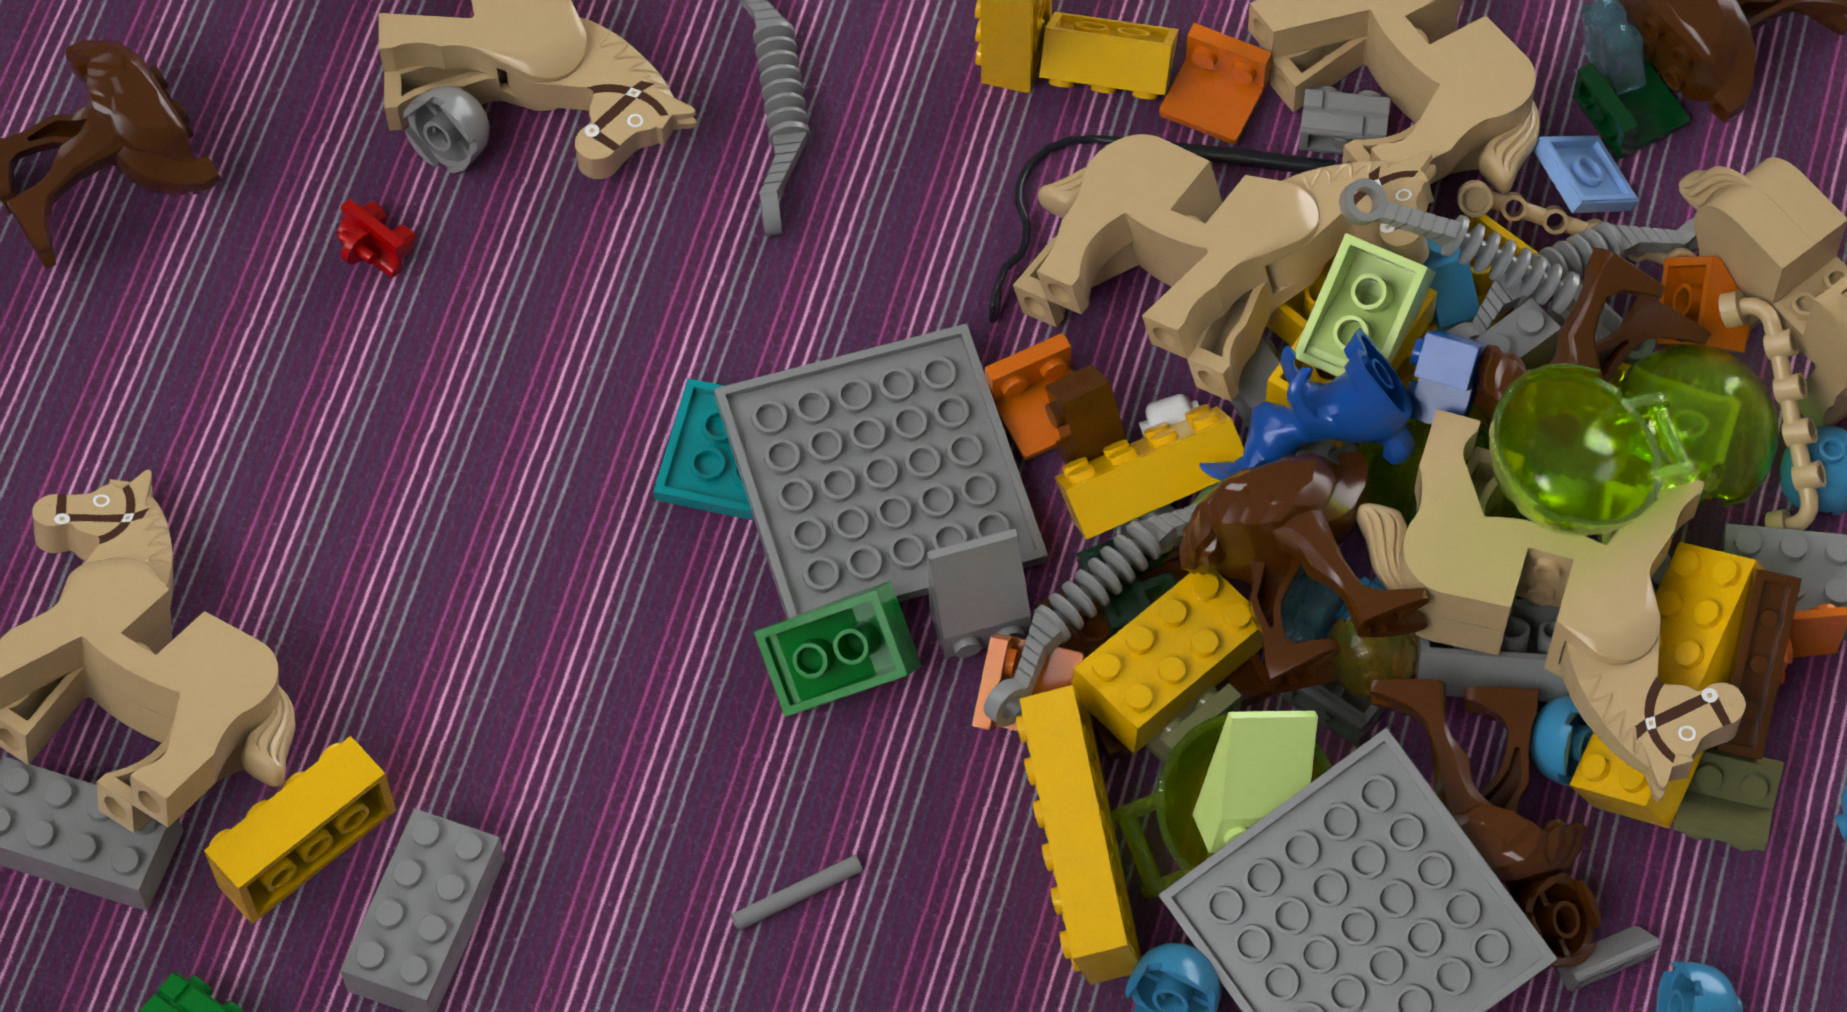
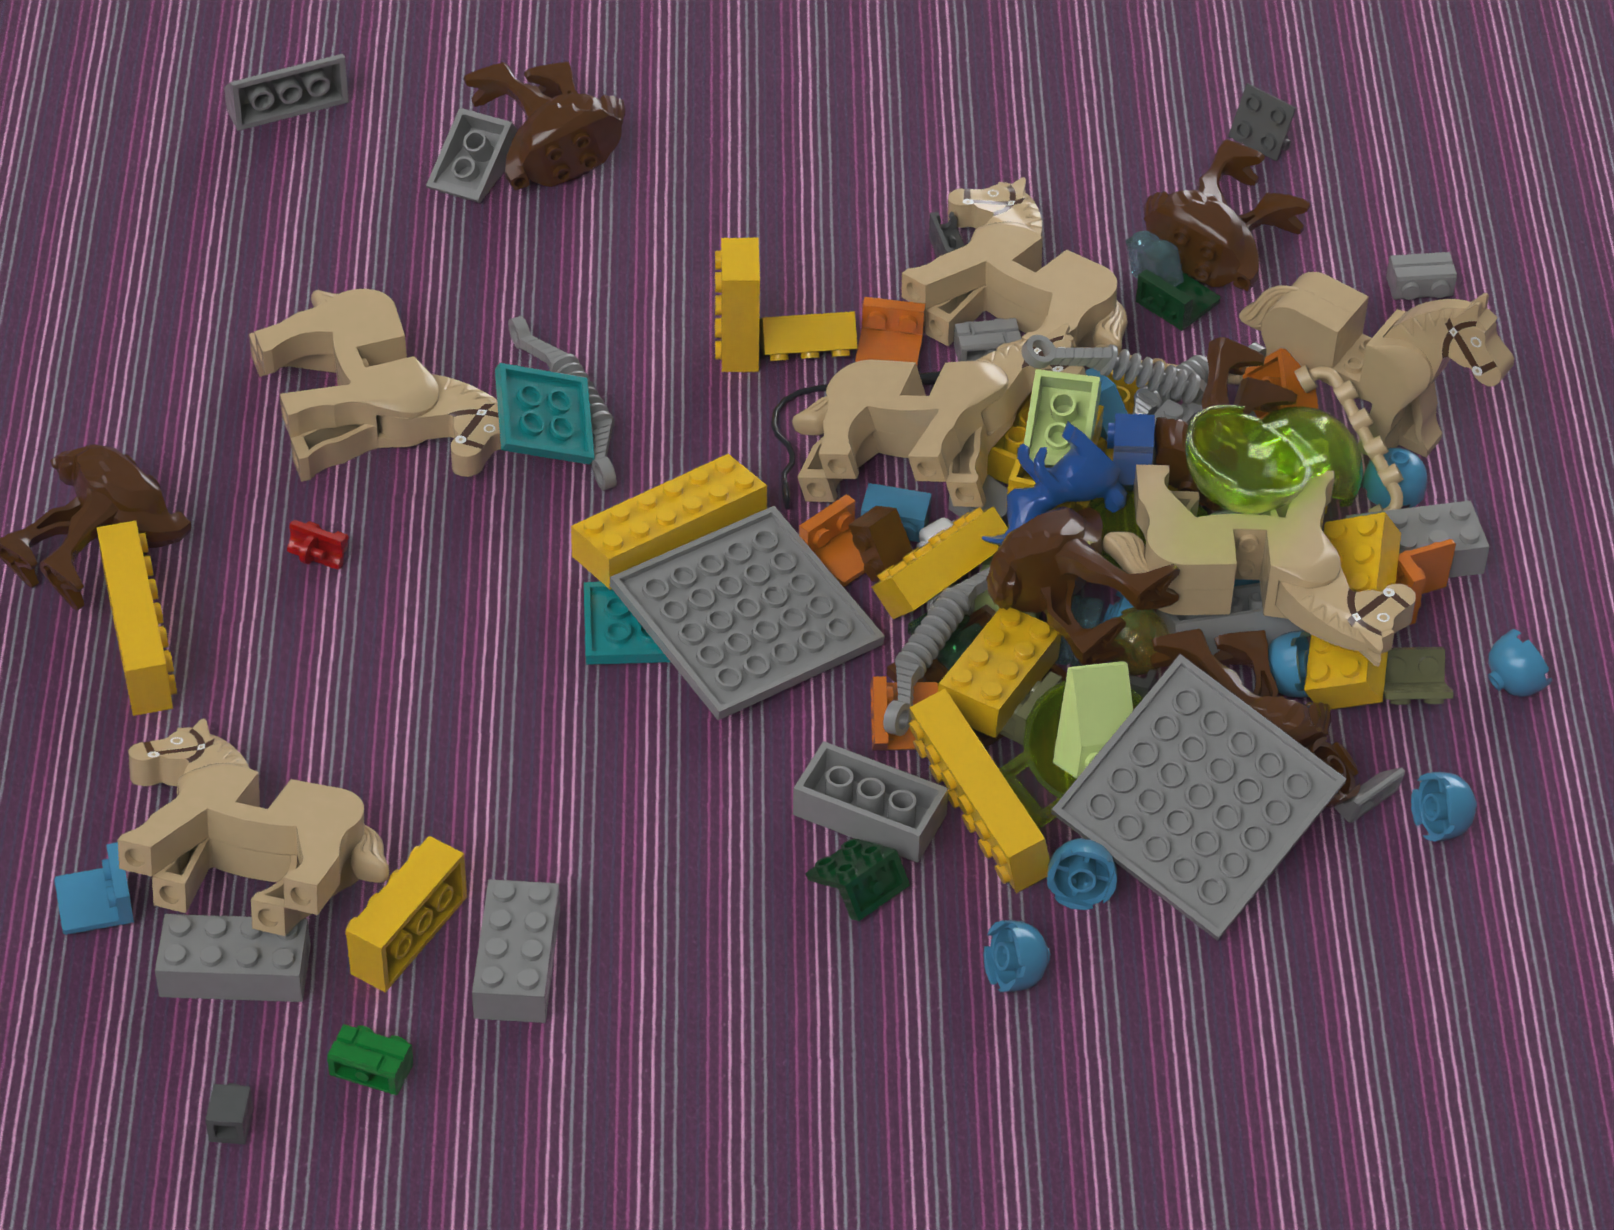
camera: 20 degrees left, 15 degrees down
light grey cylinder [403,85,490,173] -> none
light grey piece [731,855,863,931] -> none
green slope [754,581,922,717] -> none
light grey slope [927,529,1031,659] -> none
light blue tile [1533,135,1639,213] -> none
reddish brown plate [1713,568,1802,760] -> none
none -> yellow brick [96,520,177,716]
none -> teal plate [495,363,595,465]
none -> yellow brick [571,454,767,589]
none -> light grey brick [793,741,948,863]
none -> dark green bracket [805,839,910,921]
none -> dark azure brick [861,483,932,542]

